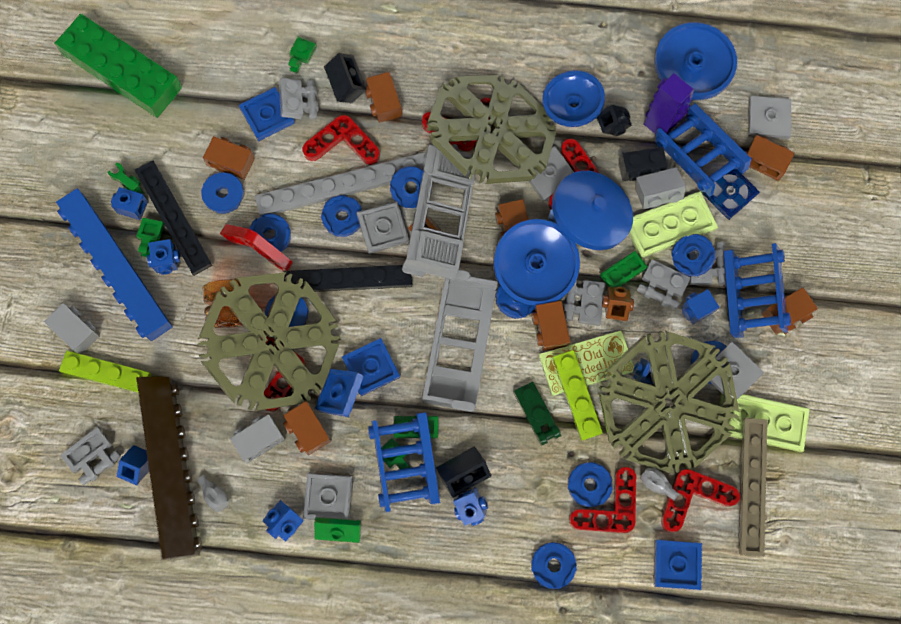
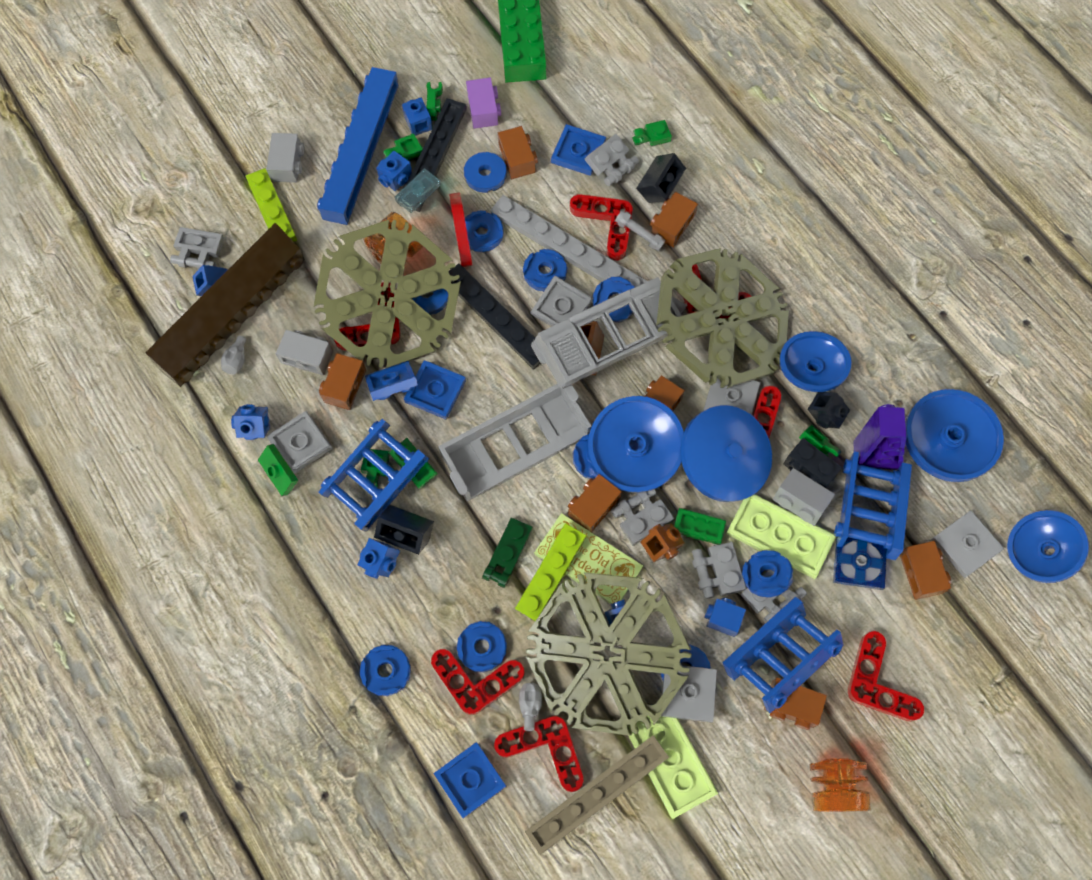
camera: 55 degrees right, 5 degrees down
none -> clear light blue plate [395,168,441,213]
none -> medium lavender brick [466,77,501,129]
none -> light grey bar [615,210,665,251]
none -> green plate [799,425,841,459]
none -> clear orange wheel [809,758,871,812]
none -> red beam [848,631,924,722]
none -> blue dish [1007,510,1089,583]

